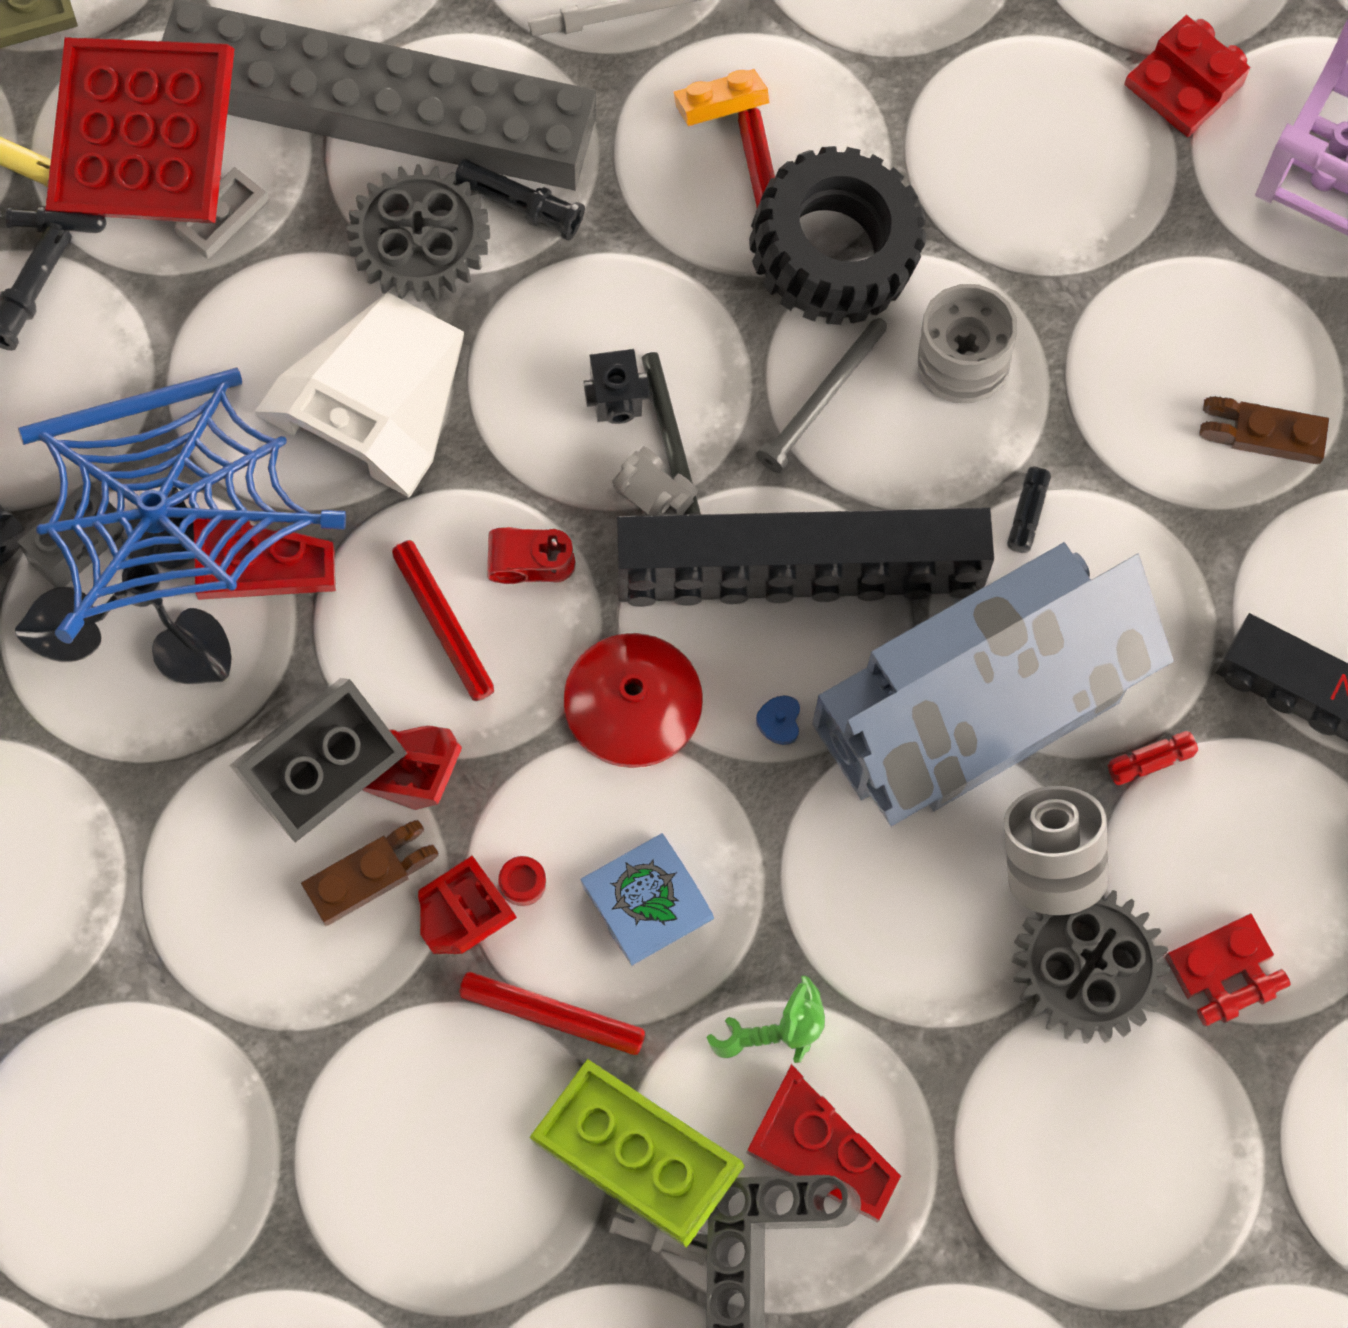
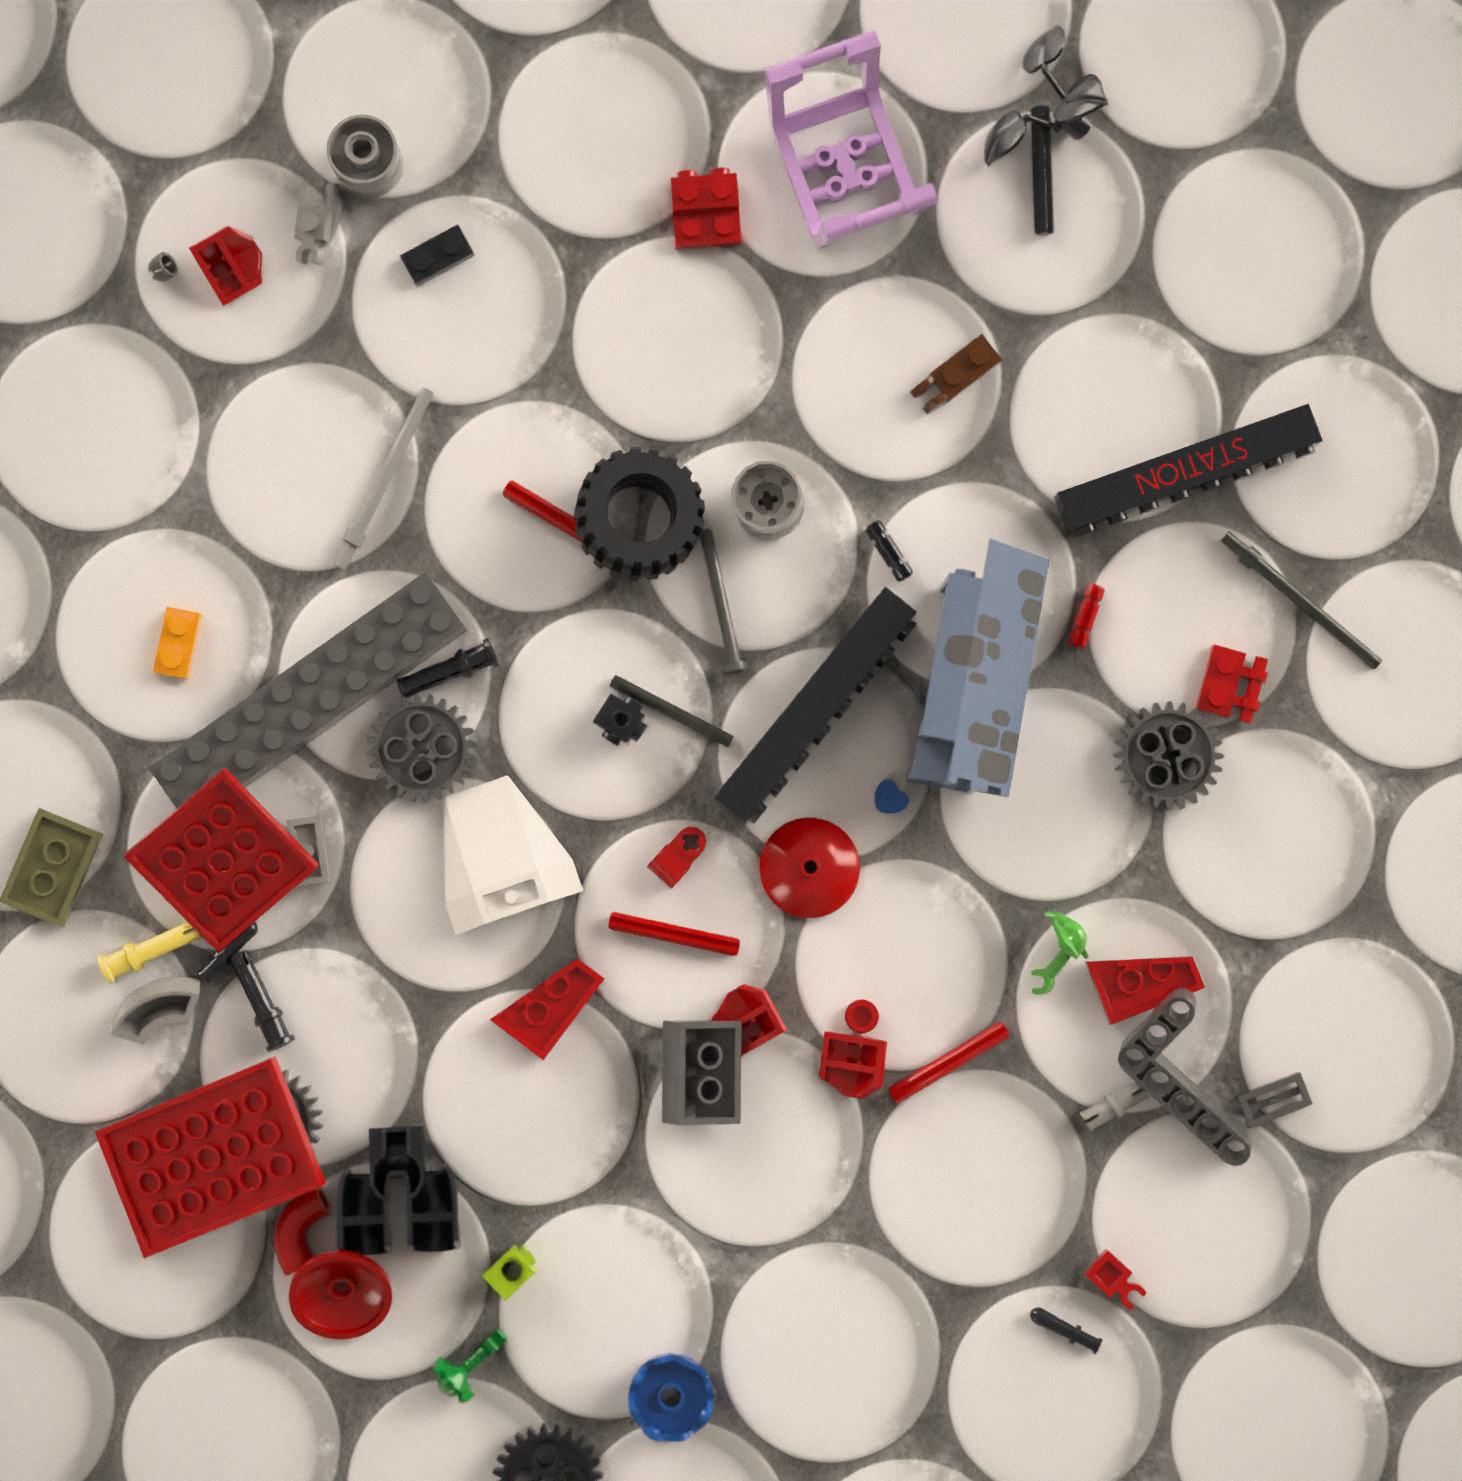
camera: 50 degrees left, 15 degrees up
black plant [15,487,232,684] -> none
dark grey brick [17,484,123,588] -> none
blue animal [18,367,346,643] -> none
reddish brown hinge [301,820,439,927] -> none
lime tile [529,1059,745,1248] -> none
medium blue slope [580,833,714,966] -> none
light grey piece [612,446,699,516] -> none
light orange plate [673,69,770,126] -> none
light grey wheel [1004,786,1109,915] -> none

